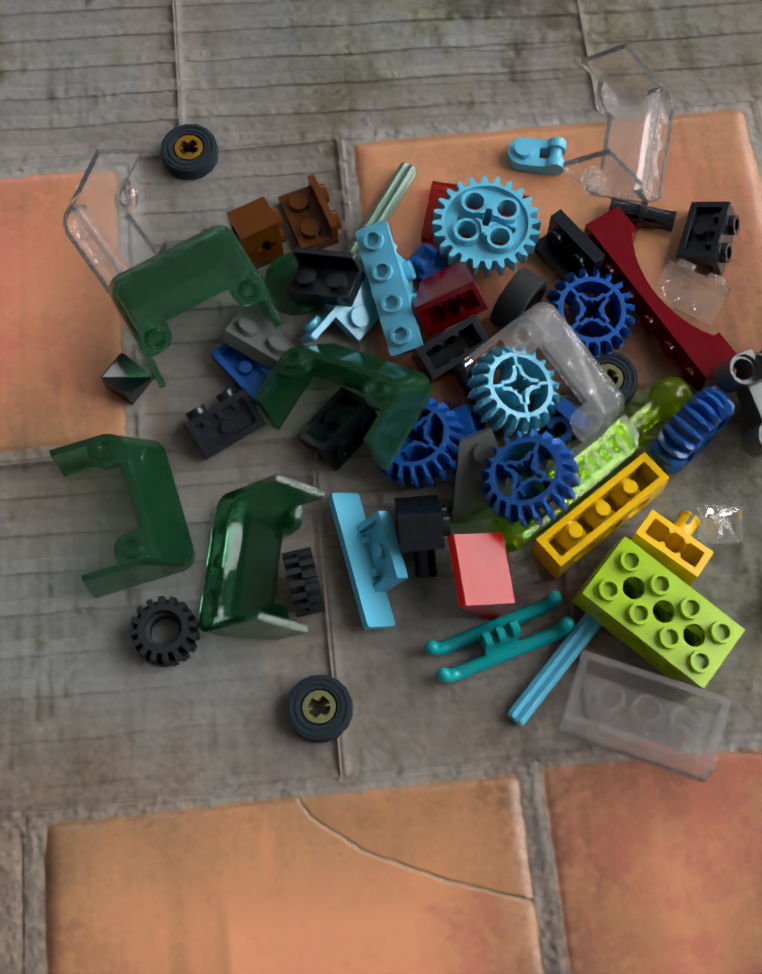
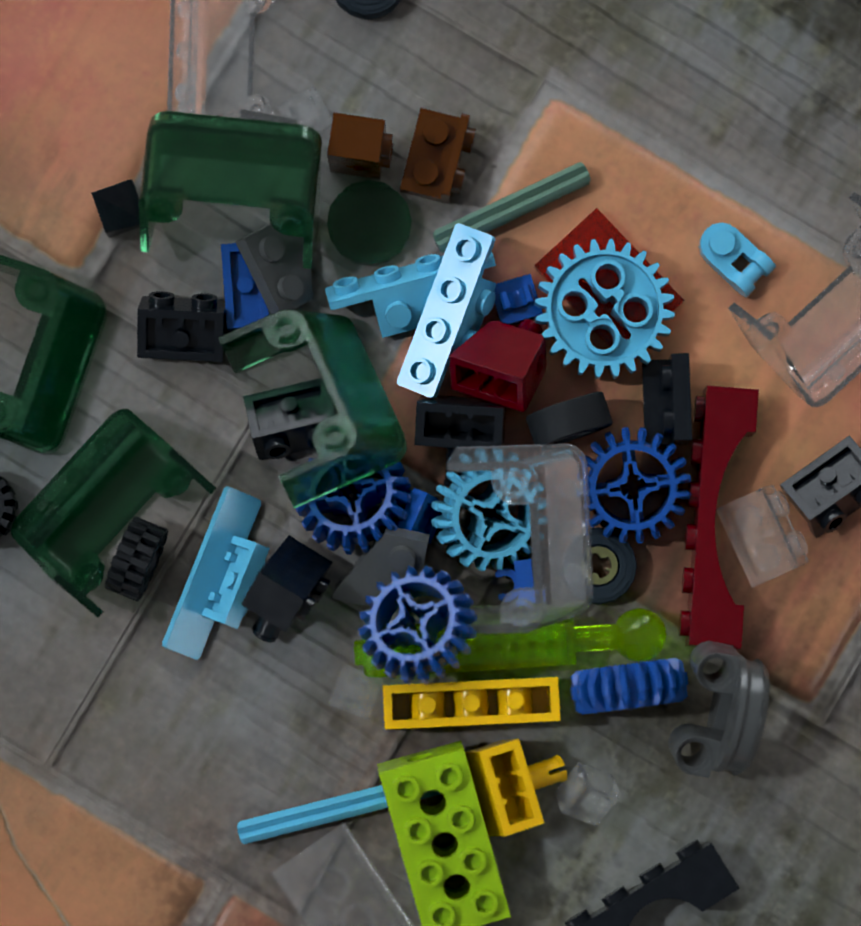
camera: 35 degrees right, 15 degrees up
black bush [286,675,353,743] -> none
black bracket [287,247,365,307] -> none
teal piece [425,590,575,684] -> none
slope [447,532,515,620] -> none
black pin [608,197,677,233] -> none

